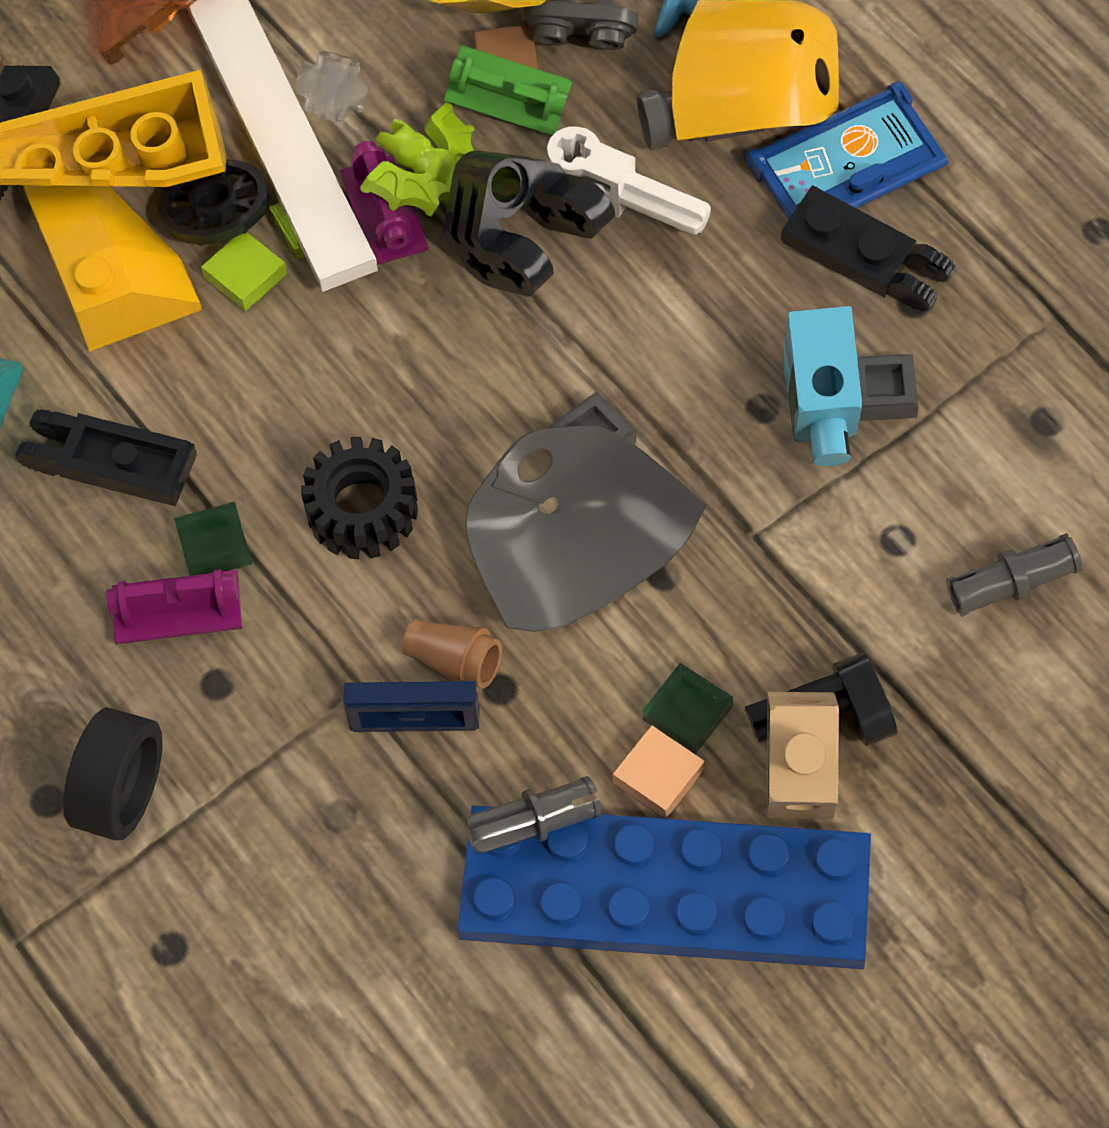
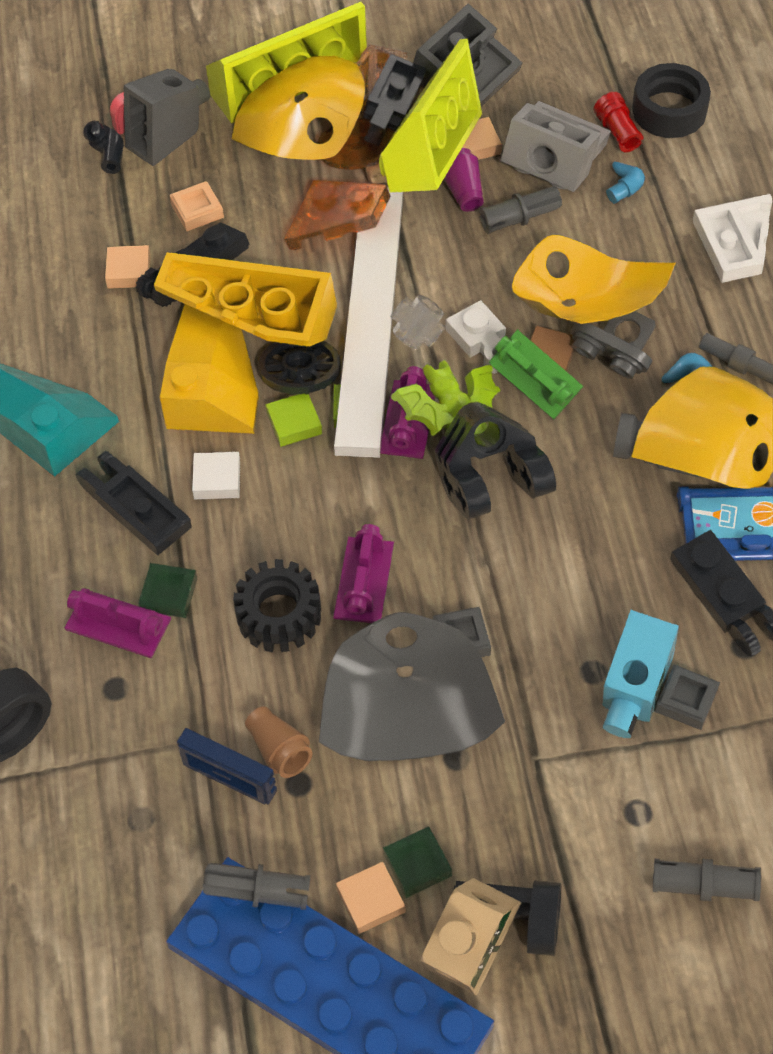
camera: 25 degrees right, 5 degrees down
white connector [547,126,711,235] -> none
none -> white tile [192,452,240,500]
none -> magenta hinge [333,524,394,623]
none -> white plate [446,300,506,374]

